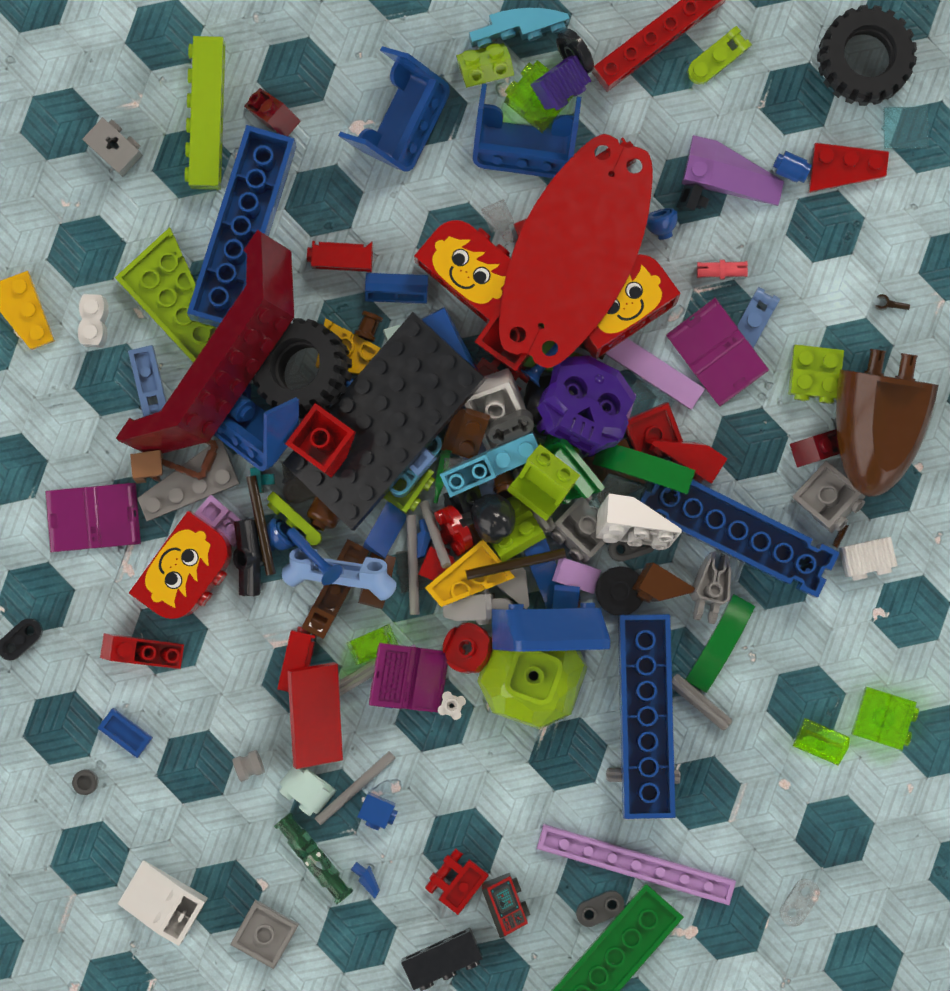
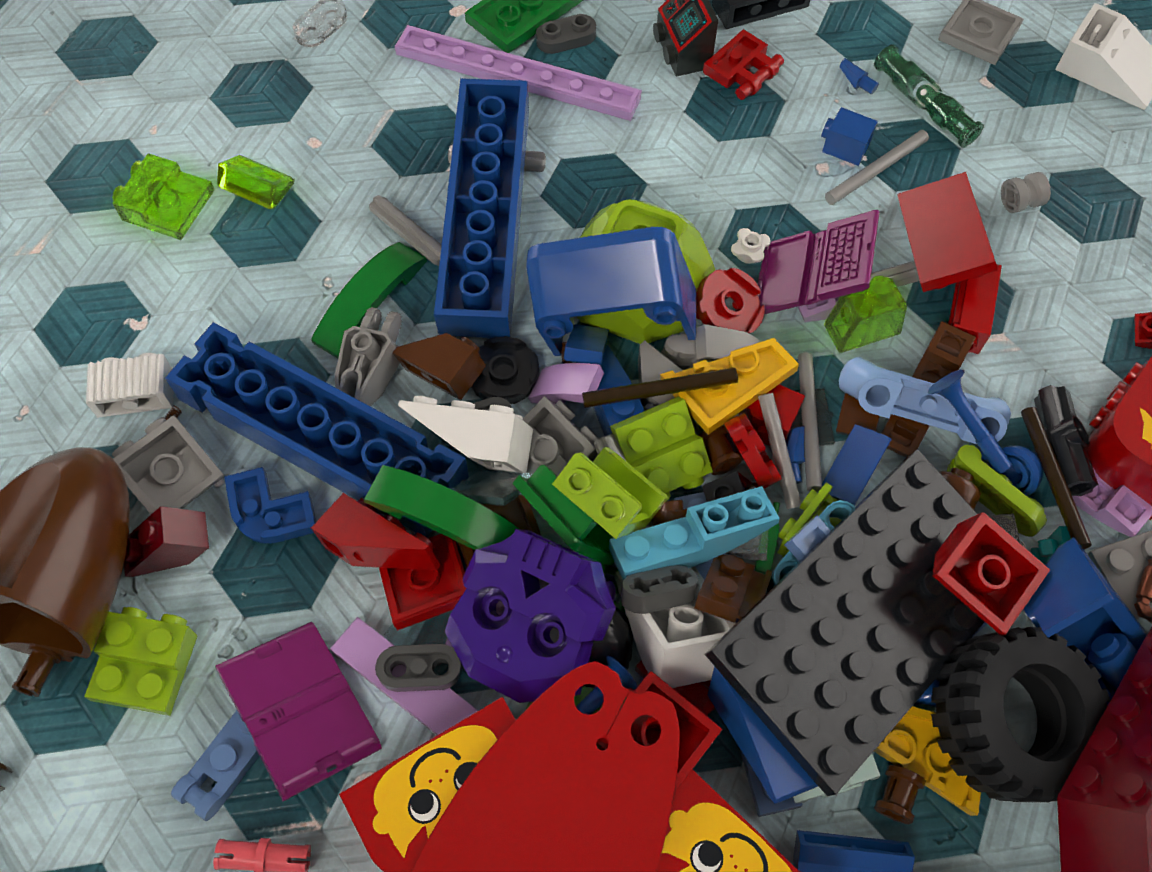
camera: 175 degrees left, 25 degrees down
light aqua cylinder [279,766,337,816] -> none
black hair [470,494,515,544] -> none
none -> blue plate [224,467,316,543]
none -> dark grey plate [375,644,462,692]

